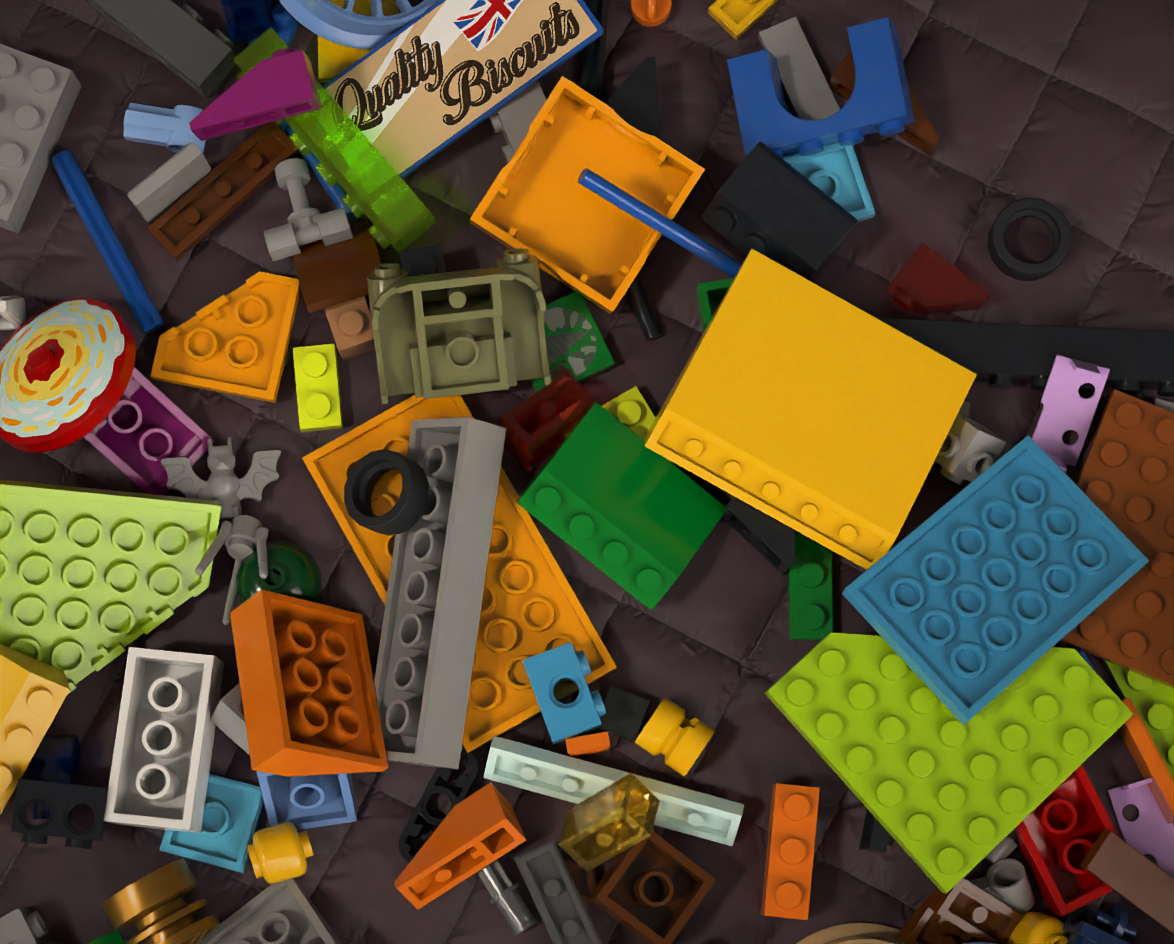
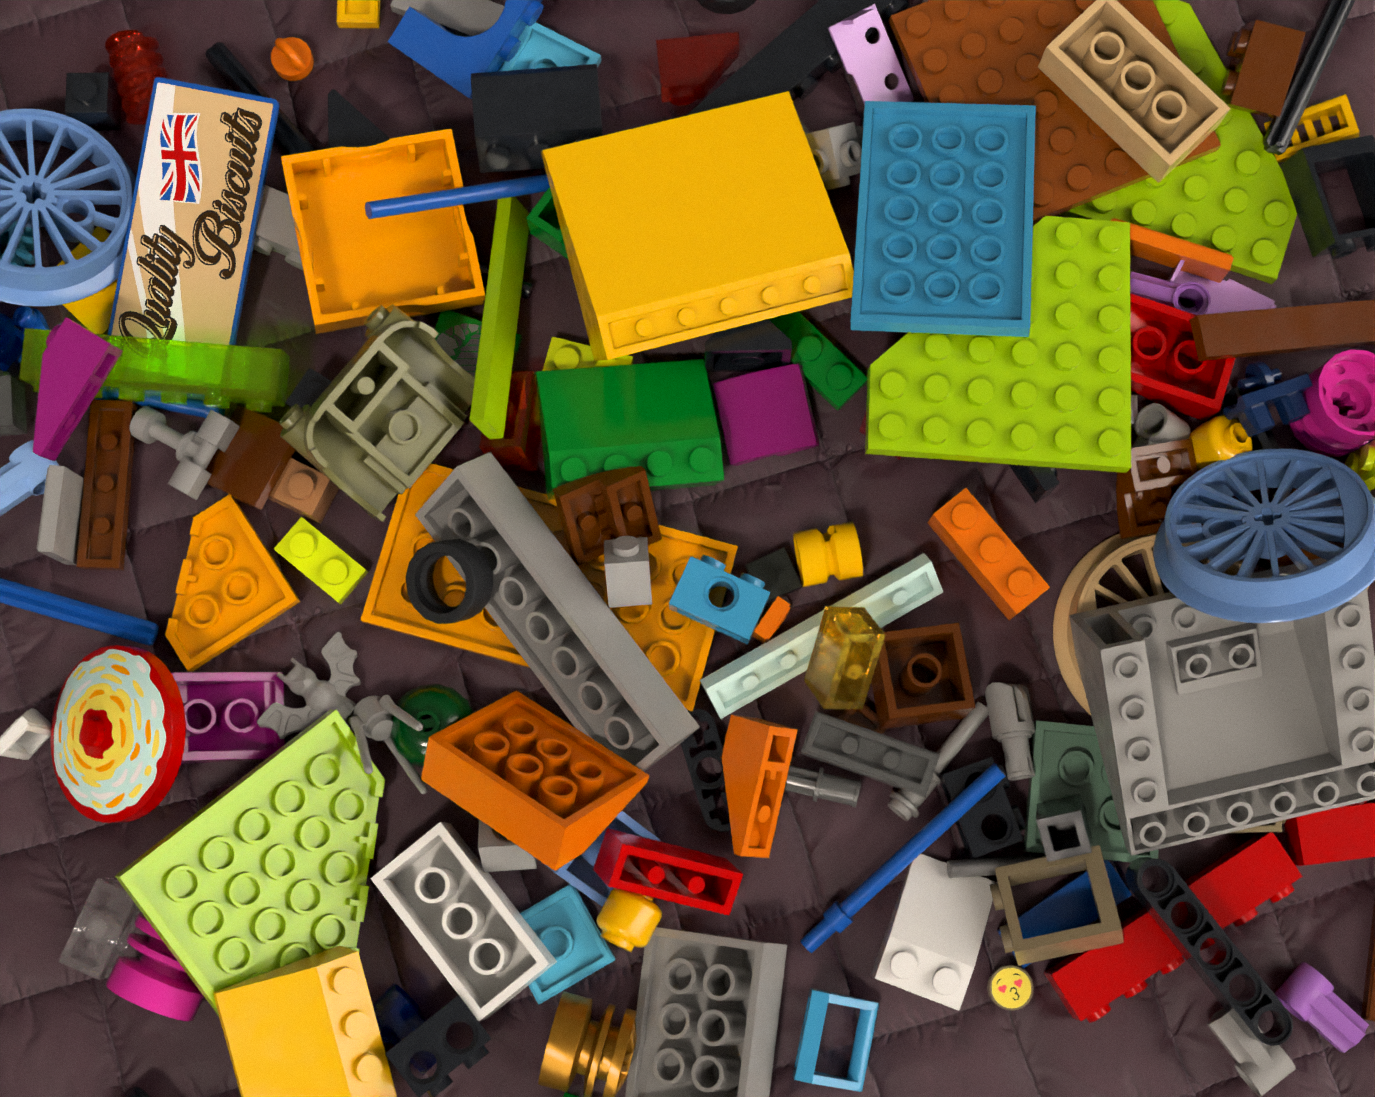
camera: 45 degrees left, 0 degrees up
none -> lime tile [469,197,529,440]
none -> reddish brown slope [552,466,662,566]
none -> red brick [593,828,743,916]
none -> light grey brick [604,536,652,608]
none -> magenta slope [713,363,819,466]
none -> medium lavender piece [1130,271,1211,315]

